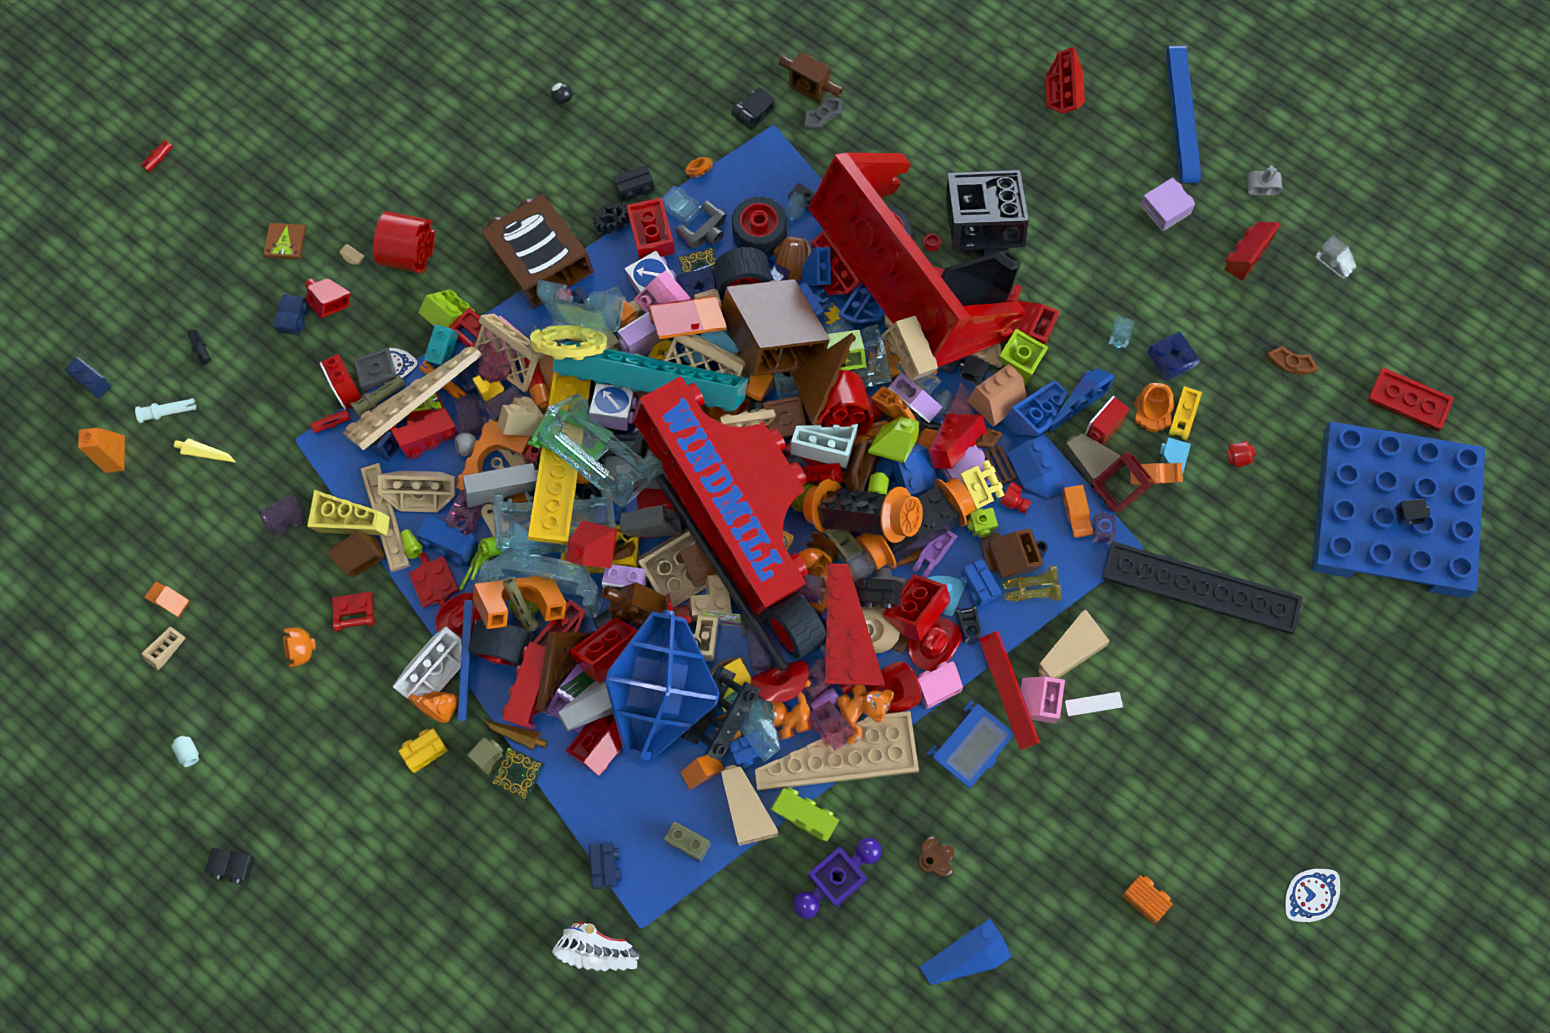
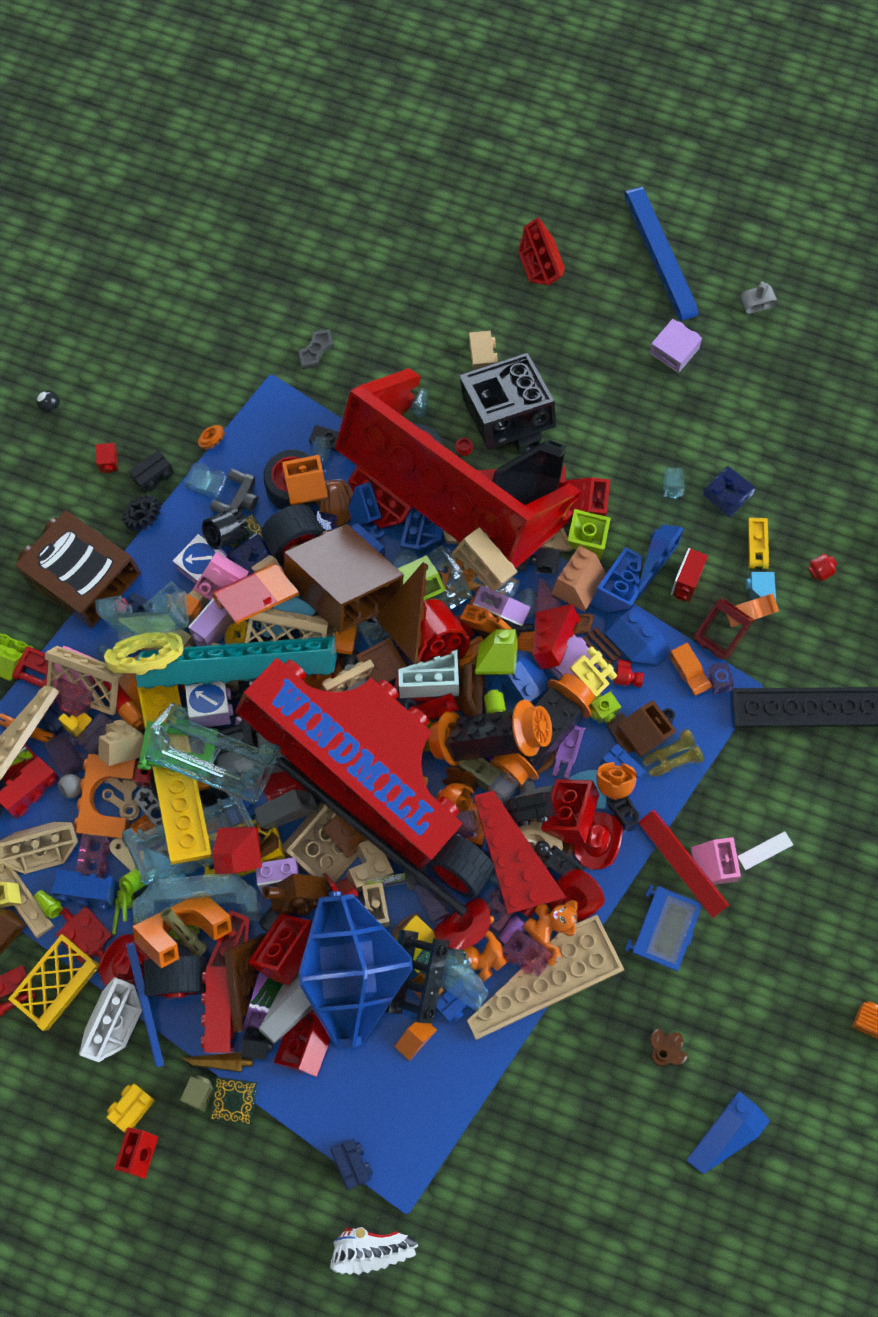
camera: 20 degrees left, 0 degrees up
orange hair [407,691,459,723] -> none
teal brick [424,324,459,366] -> none
light grey slope [463,463,538,508] -> none
red slope [626,197,675,260] -> none
olive brick [664,821,711,863] -> none
tan slope [721,765,778,846] -> none
black hinge [731,87,775,131] -> none
lime wedge [770,786,839,842] -> none
reddish brown brick [779,52,843,103] -> none
dark purple brick [793,837,882,919] -> none
yellow piece [824,303,845,332] -> none
bright pink slope [918,661,963,710] -> none
tan slope [1038,609,1109,679] -> none
dark tan slope [1064,434,1120,486] -> none
orange hair [1133,383,1174,432] -> none
red slope [1224,222,1281,281] -> none
dark orange tile [1266,346,1319,375] -> none
clear slope [1316,235,1356,279] -> none
none -> yellow fence [8,934,99,1031]
none -> red brick [96,443,118,473]
none -> red brick [114,1127,158,1179]
none -> black gear [202,508,248,550]
none -> black brick [241,1027,273,1060]
none -> orange slope [282,455,328,506]
none -> clear light blue cone [411,389,429,417]
none -> tan brick [469,330,498,370]
none -> black plate [534,841,585,876]
none -> orange cylinder [596,762,637,800]

